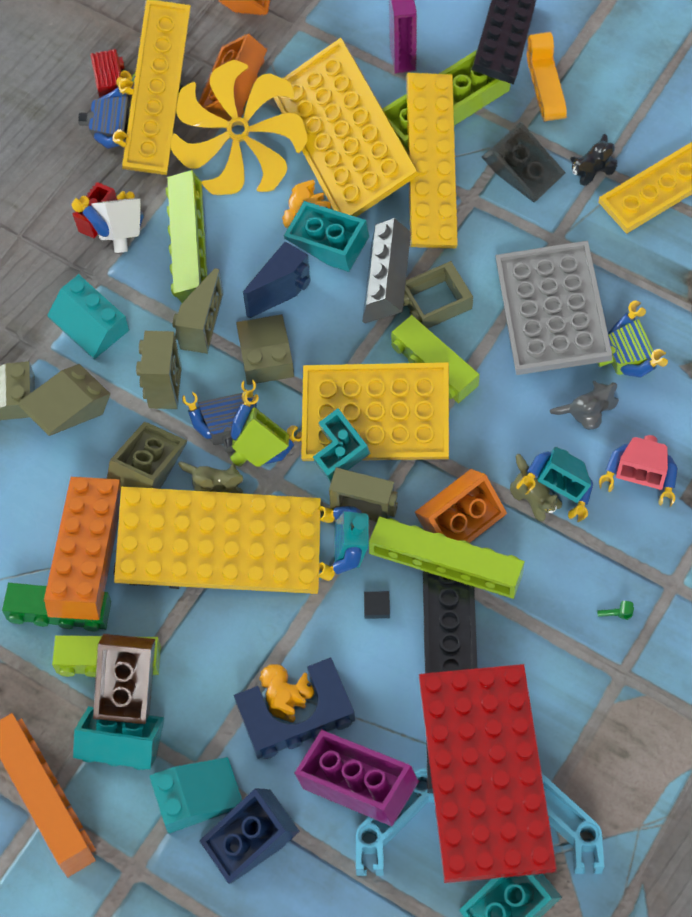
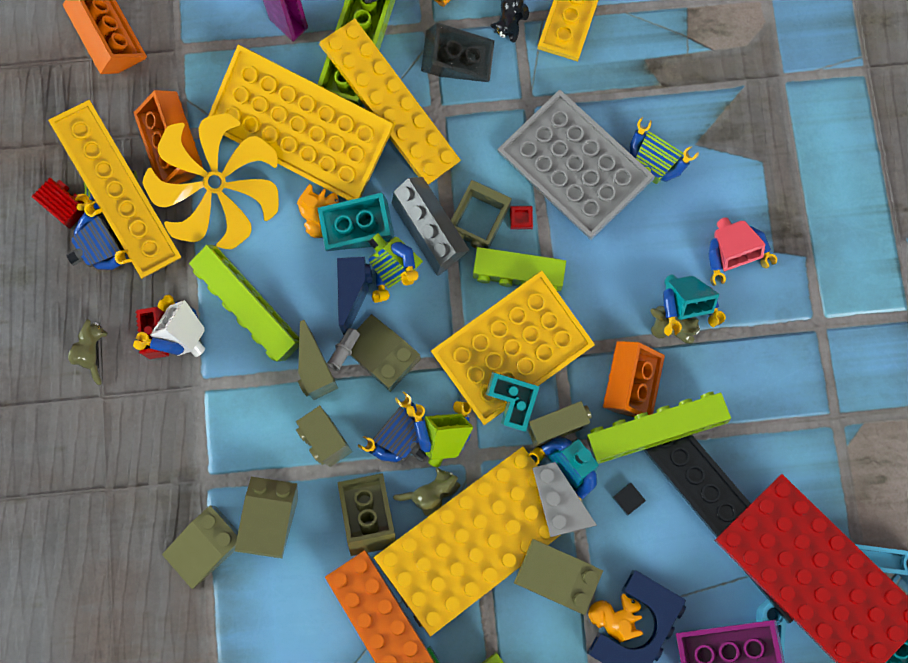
camera: 40 degrees left, 15 degrees up
teal slope [47,274,129,360] -> none
dark grey animal [550,381,619,430] -> none
green hand [597,601,634,620] -> none
none -> olive animal [68,319,108,385]
none -> light grey axle [327,328,360,371]
none -> torso [368,233,423,303]
none -> red tile [510,206,533,229]
none -> olive slope [514,539,603,615]
none -> light grey wing [533,462,597,538]

